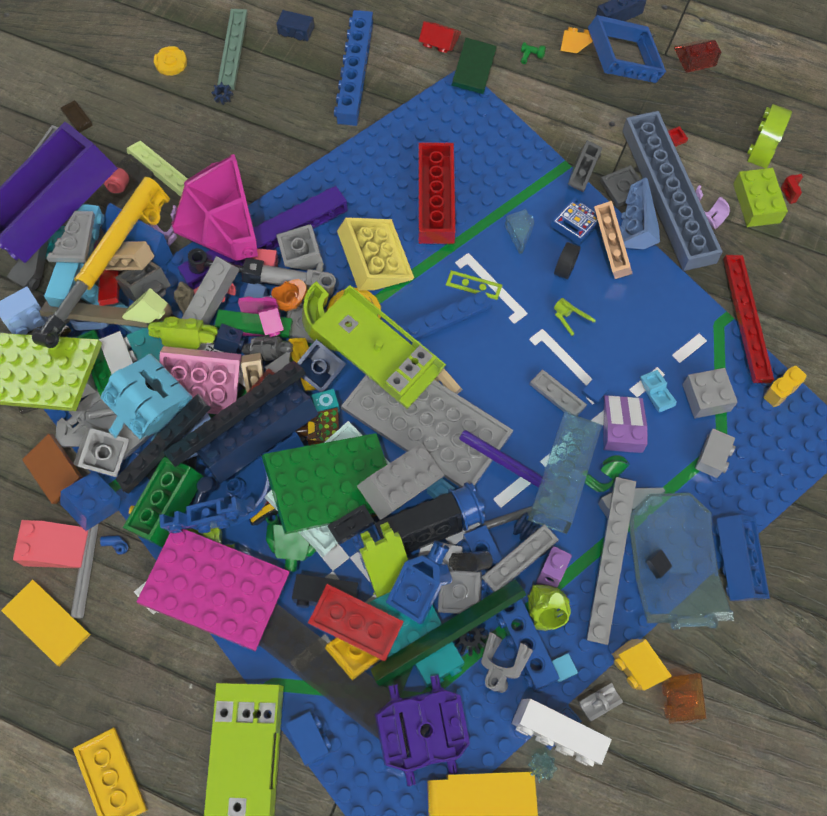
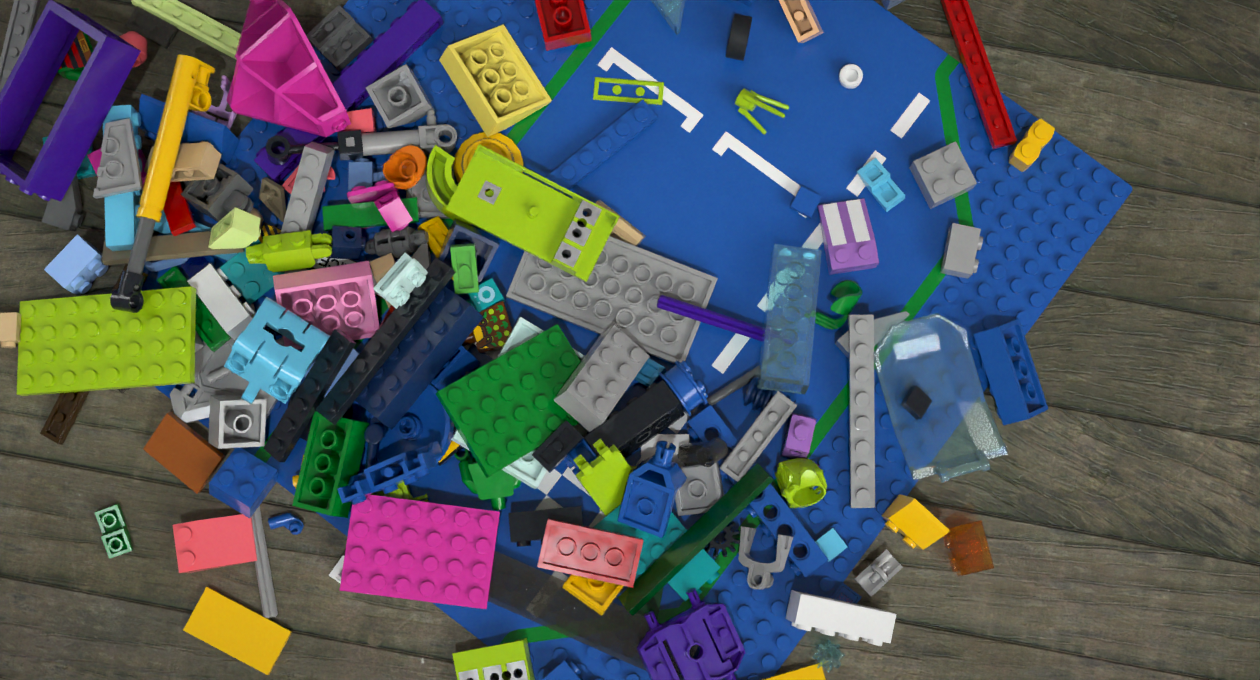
camera: 10 degrees left, 15 degrees up
light grey tile [530,369,587,420] -> none
none -> dark grey slope [306,5,373,72]
none -> light aqua bracket [373,253,428,309]
none -> bright green plate [450,243,479,294]
none -> white tile [839,64,863,89]

